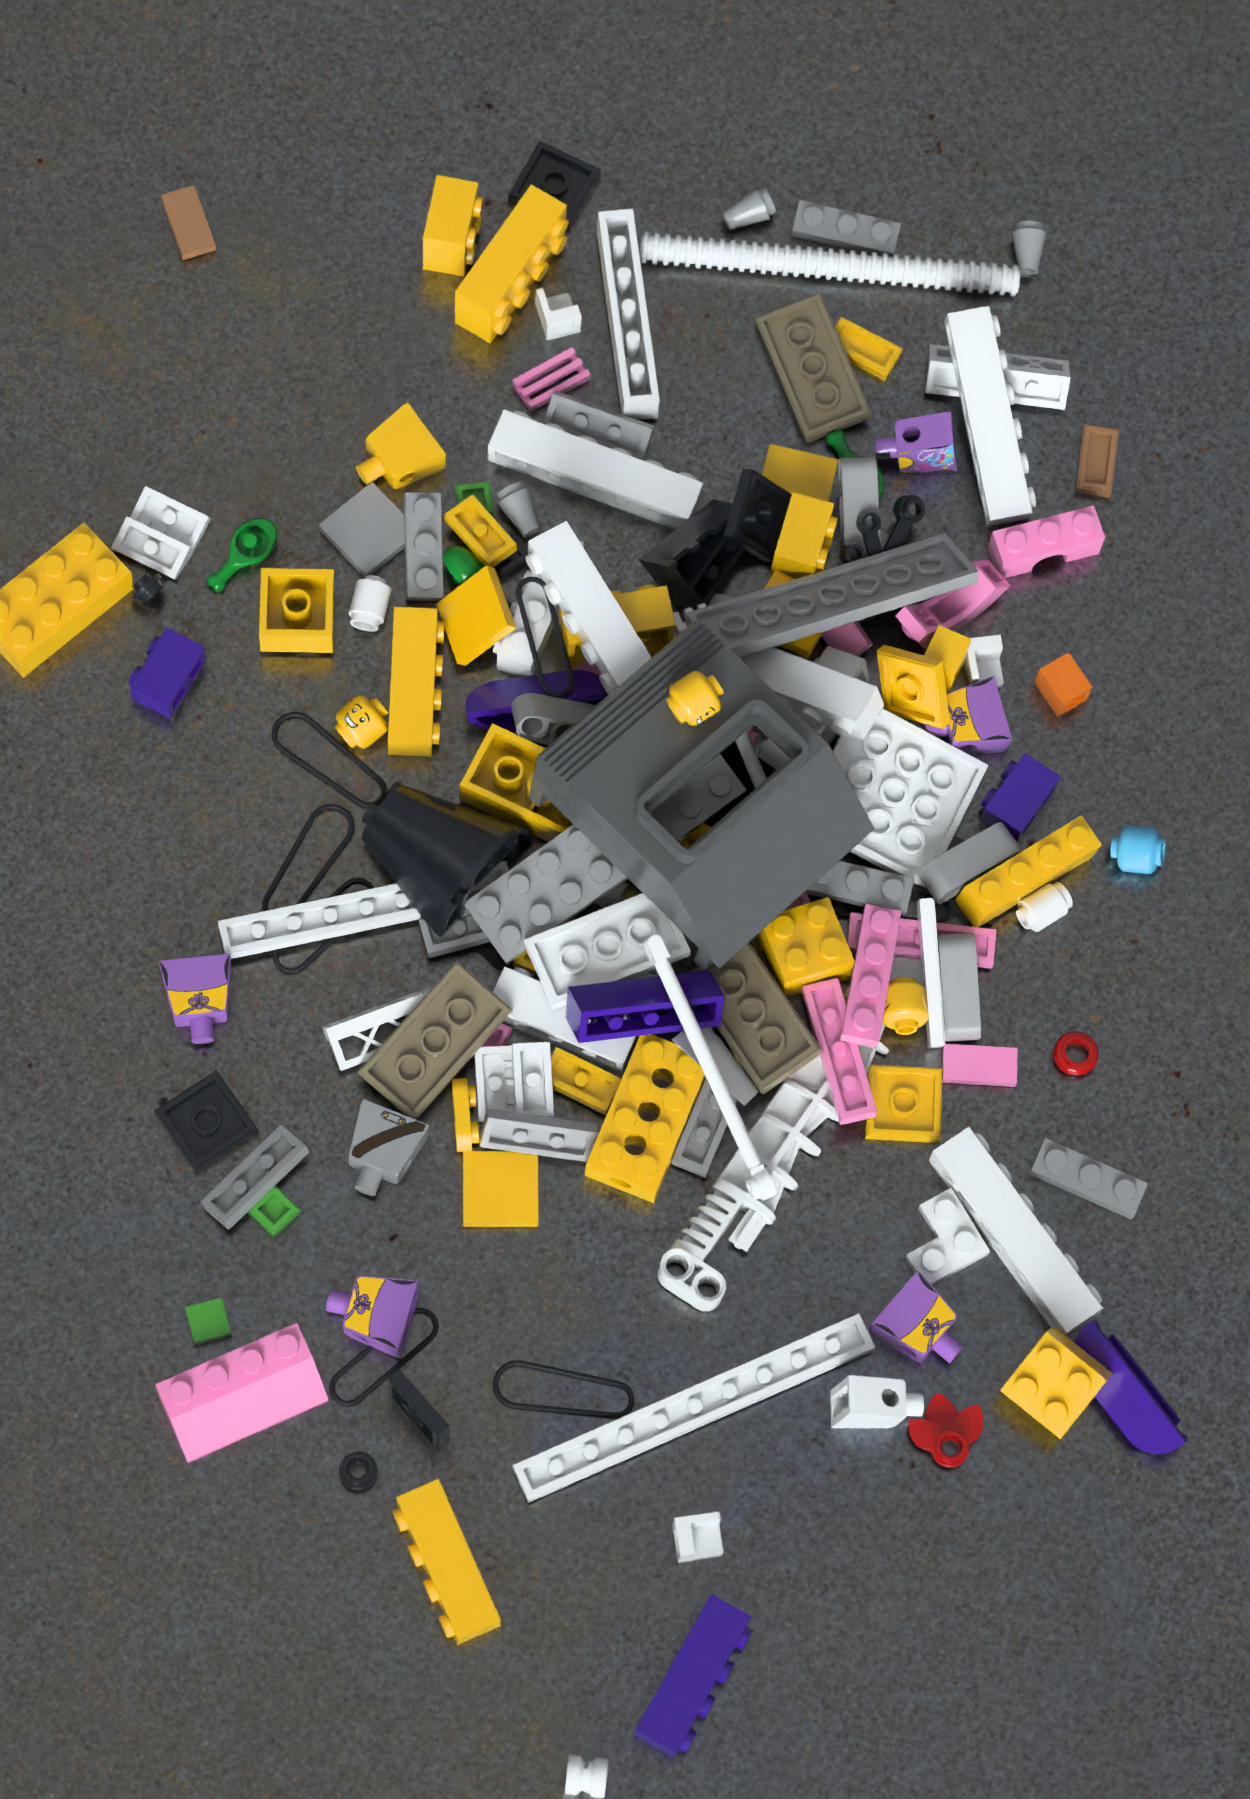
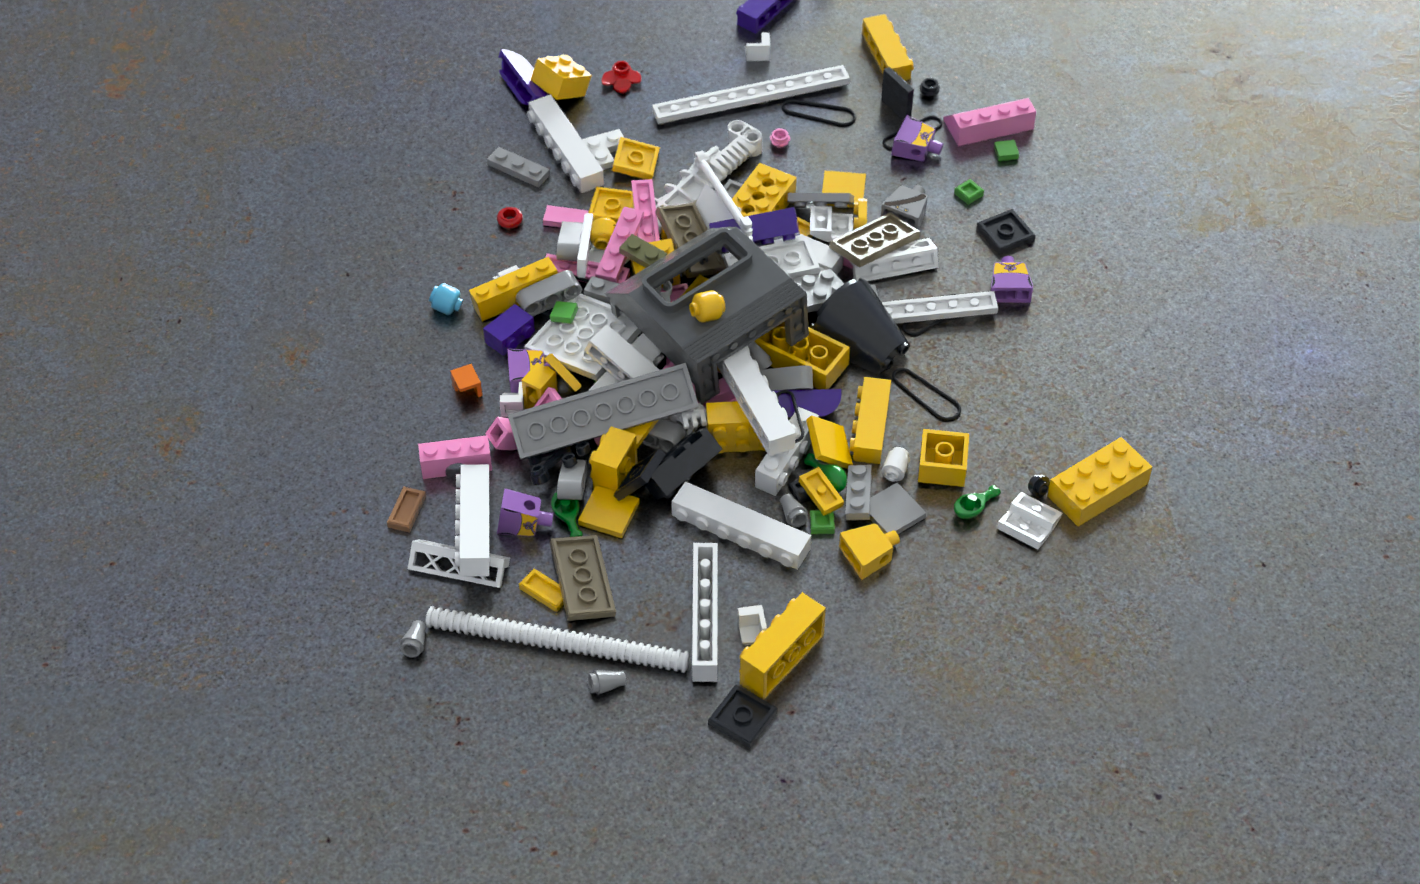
camera: 165 degrees left, 20 degrees down
dark purple brick [129,627,206,719] -> none
medium nougat tile [161,185,216,260] -> none
light grey plate [200,1125,309,1230] -> none
black piece [262,804,355,911] -> none
yellow head [334,695,389,749] -> none
yellow brick [423,175,484,277] -> none
bright pink tile [512,347,591,412] -> none
light grey plate [543,391,655,460] -> none
light grey plate [791,200,901,257] -> none
white torso [830,1375,924,1428] -> none
medium lavender torso [868,1271,964,1364] -> none
none -> bright green tile [550,301,578,324]
none -> yellow tile [612,137,660,180]
none -> olive plate [619,234,667,268]
none -> bright pink plate [770,129,790,148]

